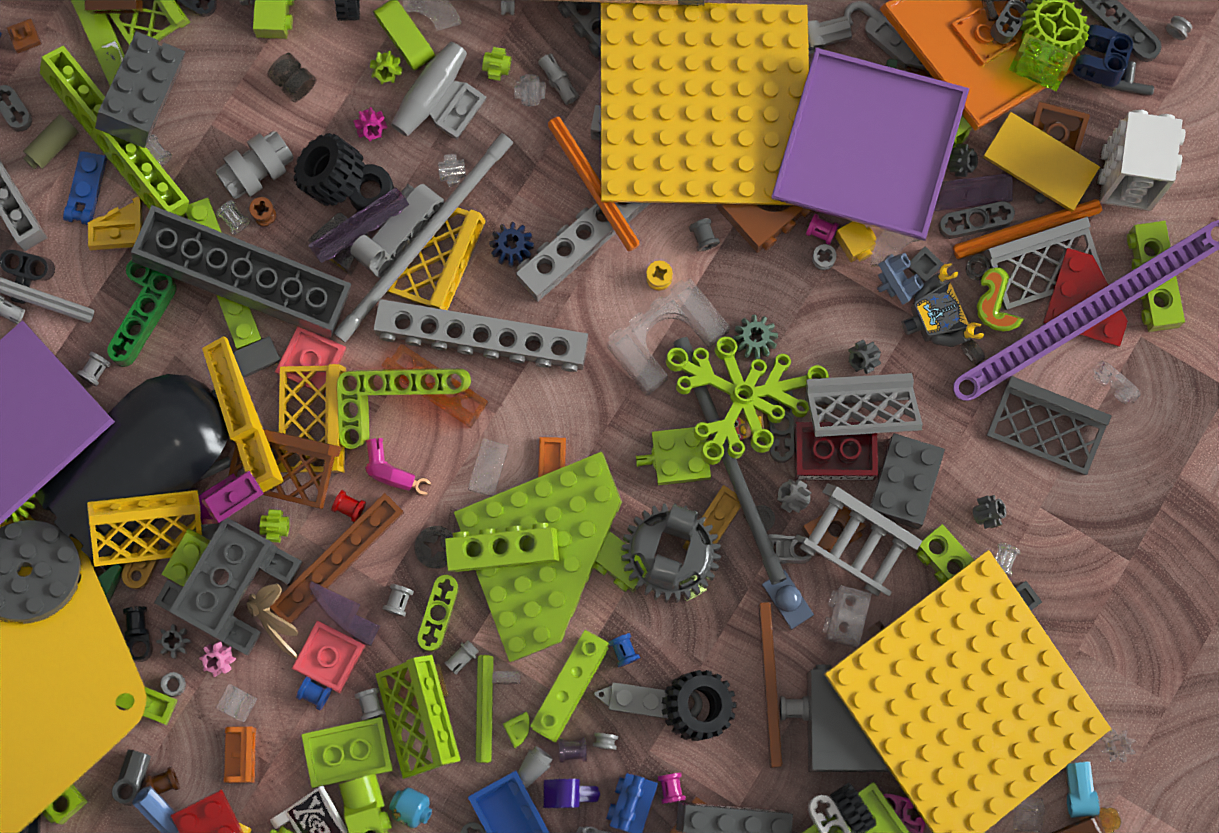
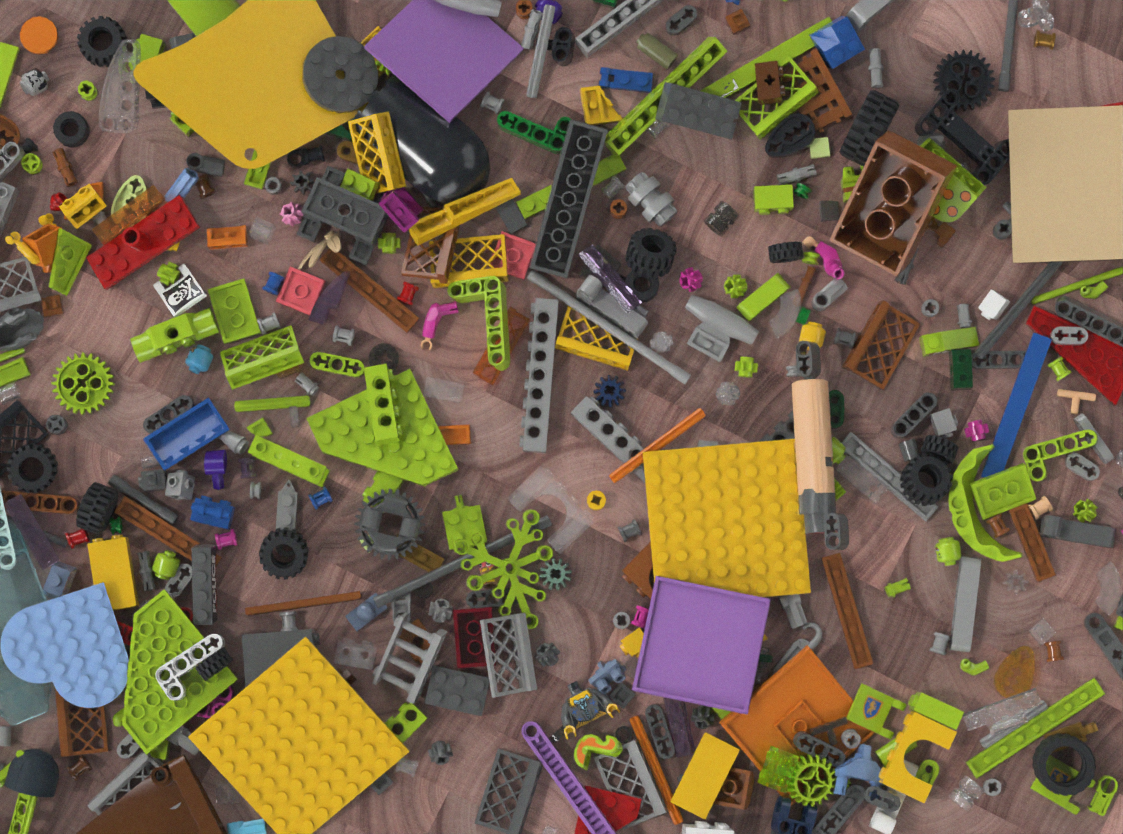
camera: 85 degrees right, 5 degrees up
light grey pin [538,53,579,105] -> none

